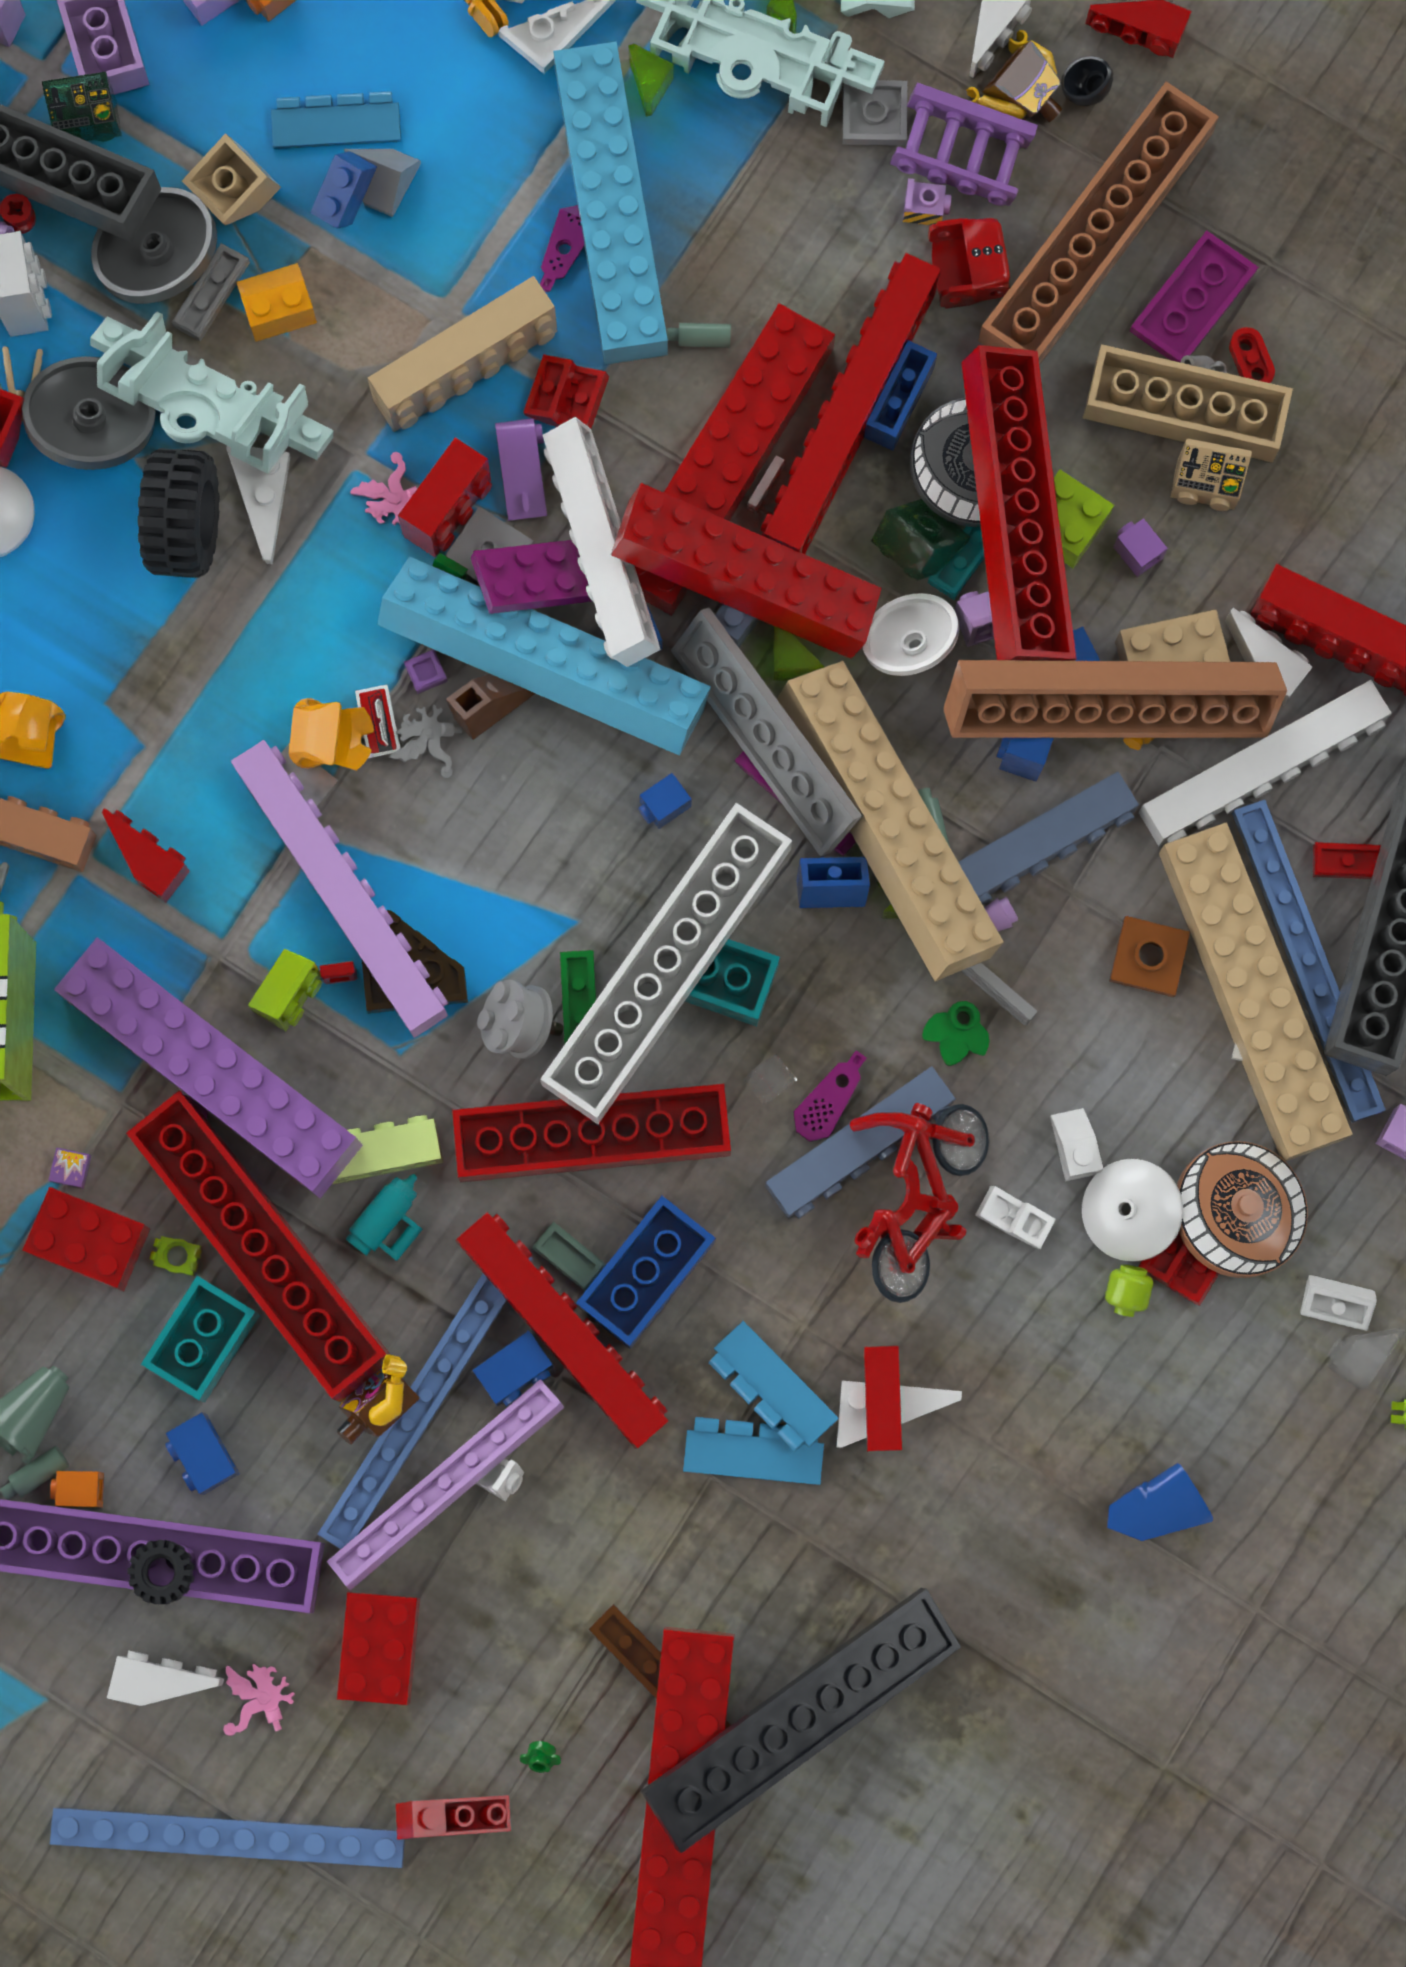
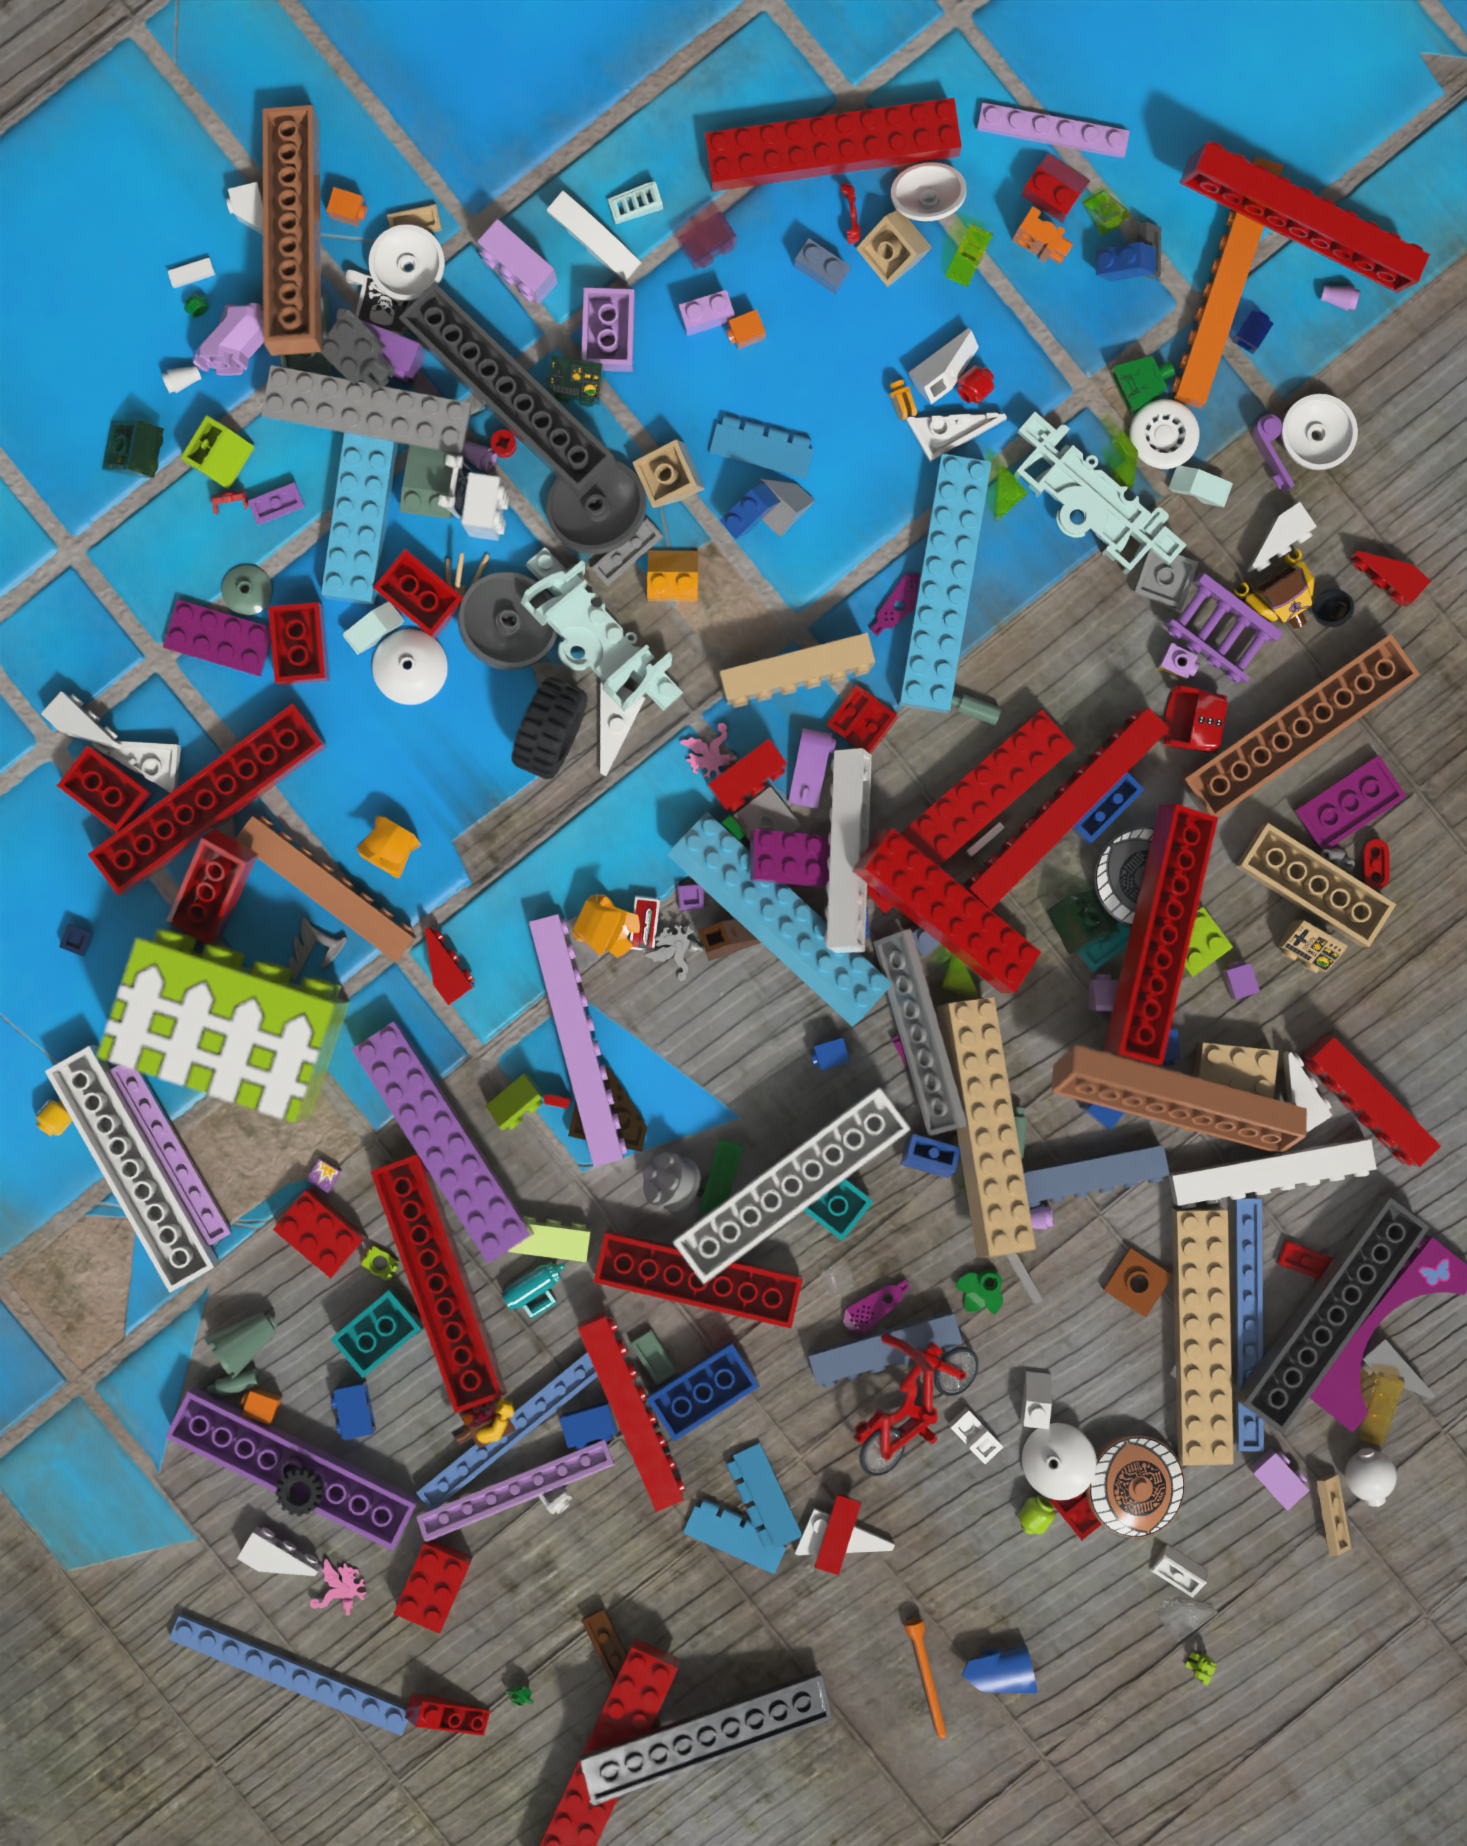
camera: 25 degrees right, 10 degrees up
white dish [863,593,960,676] -> none
none -> orange piece [904,1618,946,1739]

